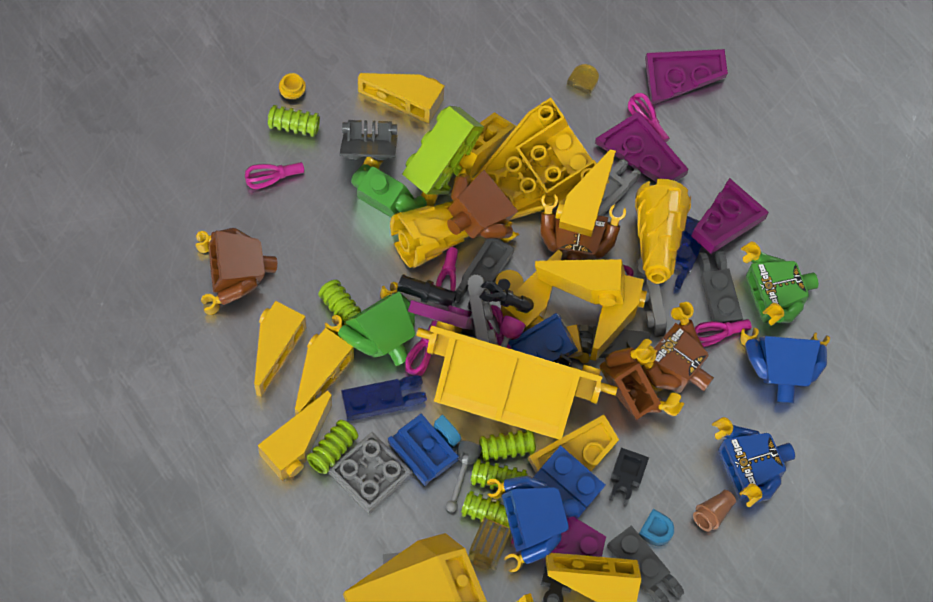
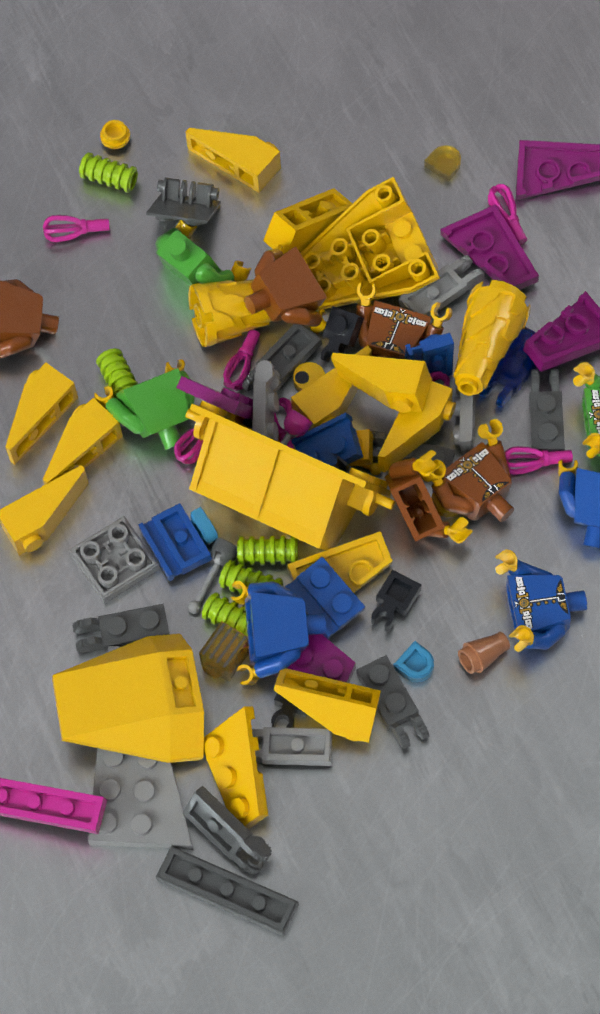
camera: 20 degrees right, 0 degrees up
lime piece [306,420,359,474] -> none
clear blue hinge [341,375,427,421] -> none
black pin [397,274,457,307] -> none
lime wedge [402,106,484,195] -> none
black piece [479,281,534,313] -> none
yellow slope [555,149,616,237] -> none
none -> dark grey hinge [72,603,169,653]
none -> black plate [320,306,364,364]
none -> blue plate [405,333,454,376]

